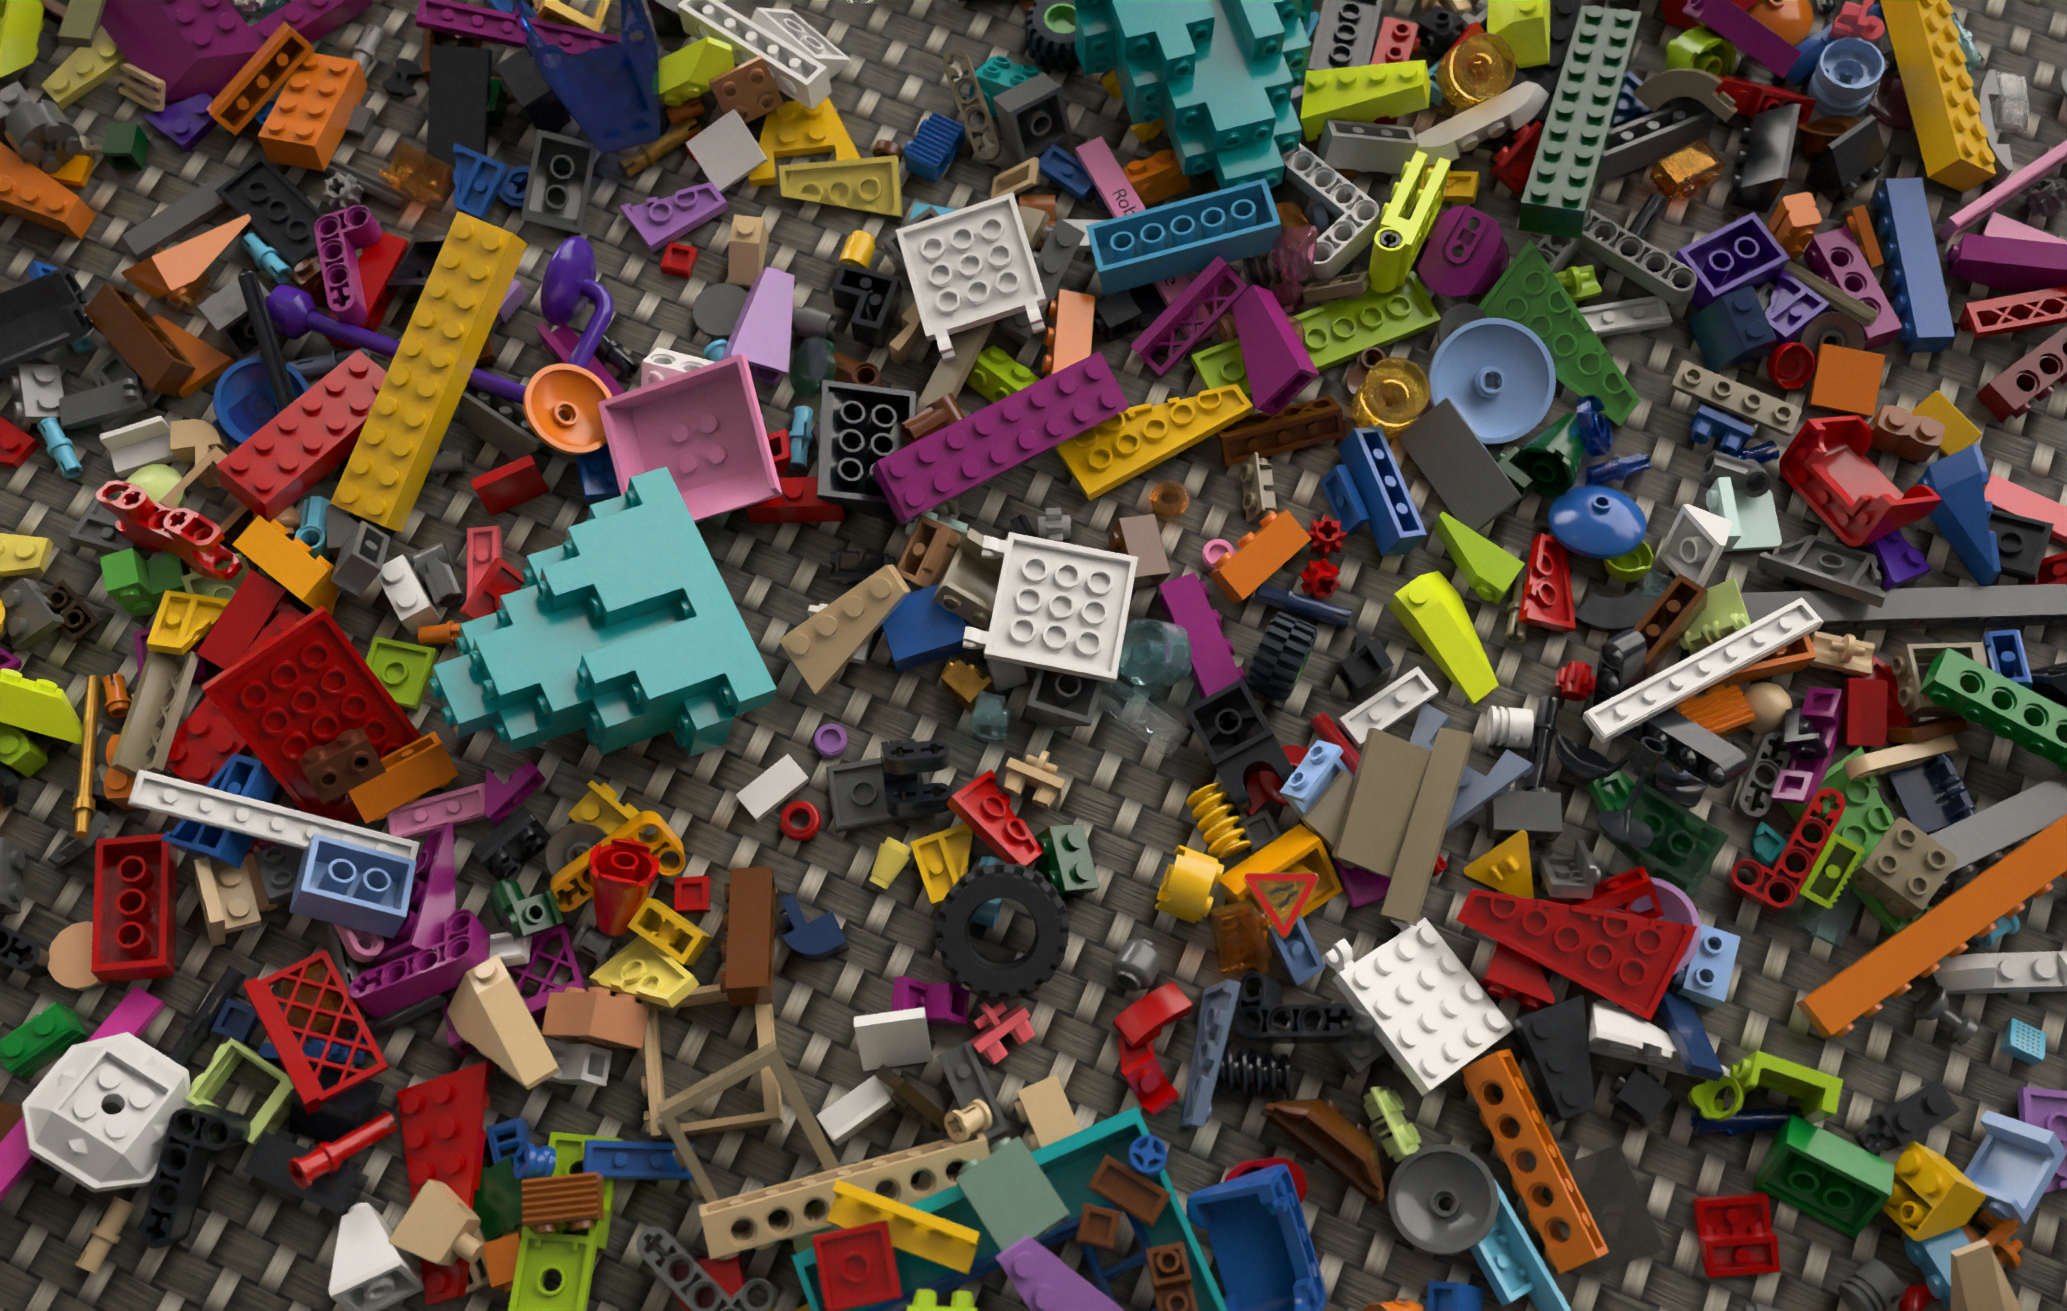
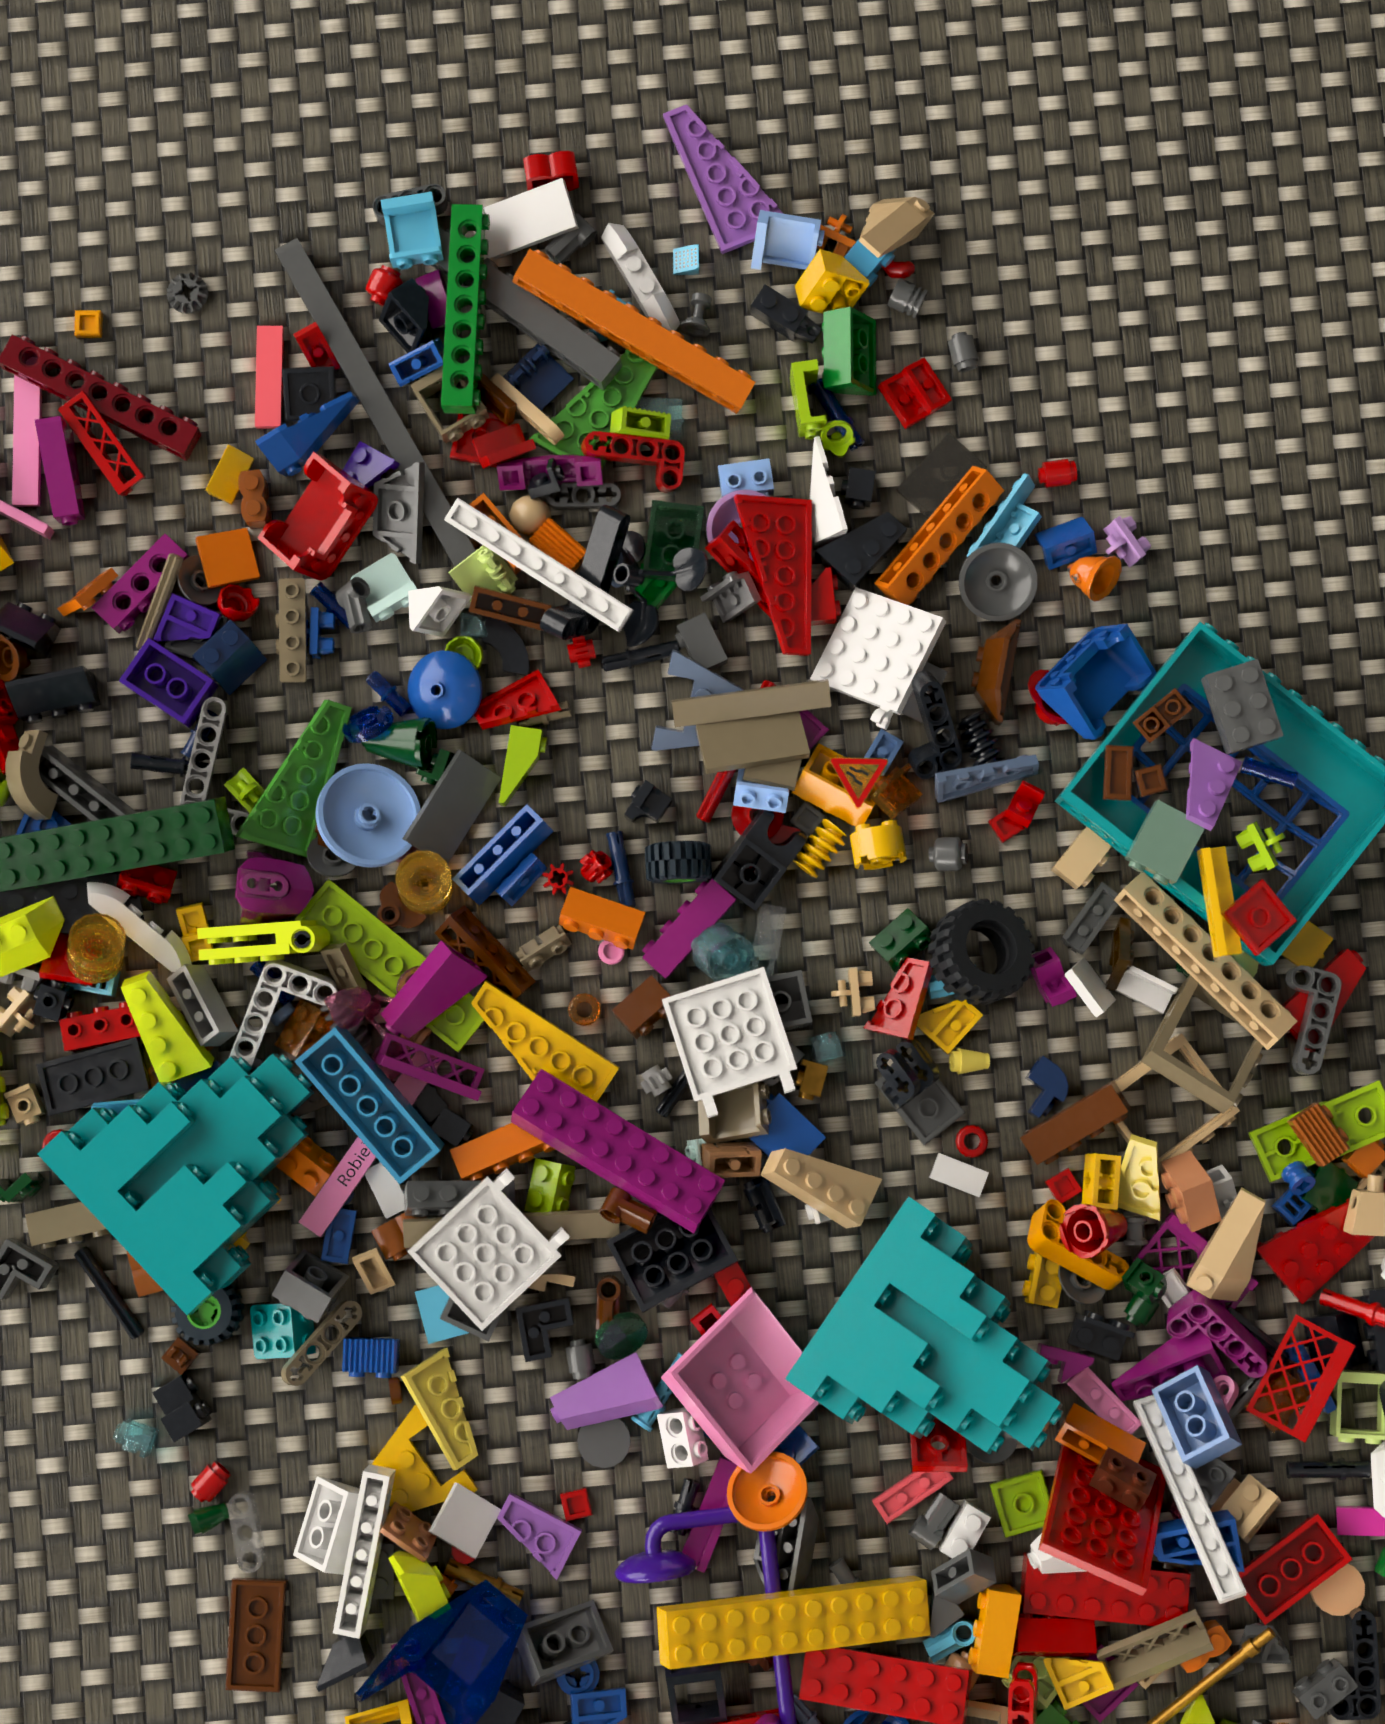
camera: 120 degrees left, 15 degrees up
orange pin [102,673,132,718] -> none
dark blue plate [211,998,259,1045] -> none
orange axle [418,620,462,646] -> none
red tile [471,455,550,517] -> none
blue tile [582,1140,694,1181] -> none
tan slope [728,215,769,288] -> none
medium azure pin [788,406,813,471] -> none
medium lavender tile [814,723,848,758] -> none
yellow brick [838,230,876,269] -> none
tan bush [944,1099,992,1143] -> none
coral hips [969,1001,1035,1065] -> none
red slope [1113,981,1193,1049] -> none
blue wheel [1129,1135,1167,1178] -> none
white plate [1338,666,1439,748] -> none
yellowish green hinge [1363,1086,1421,1163] -> none
neon yellow wedge [1388,571,1499,705] -> none
yellow piece [1464,830,1534,899] -> none
white piece [1485,706,1534,749] -> none
white tile [1578,296,1672,338] -> none
clear orange brick [1649,137,1726,203] -> none
dark blue tile [1658,991,1724,1082] -> none
teal tile [1752,821,1786,868] -> none
orange brick [1766,192,1822,260] -> none
tan hips [1809,631,1875,677] -> none
dark tan bracket [1850,818,1957,920] -> none
brick [1873,178,1955,353] -> none

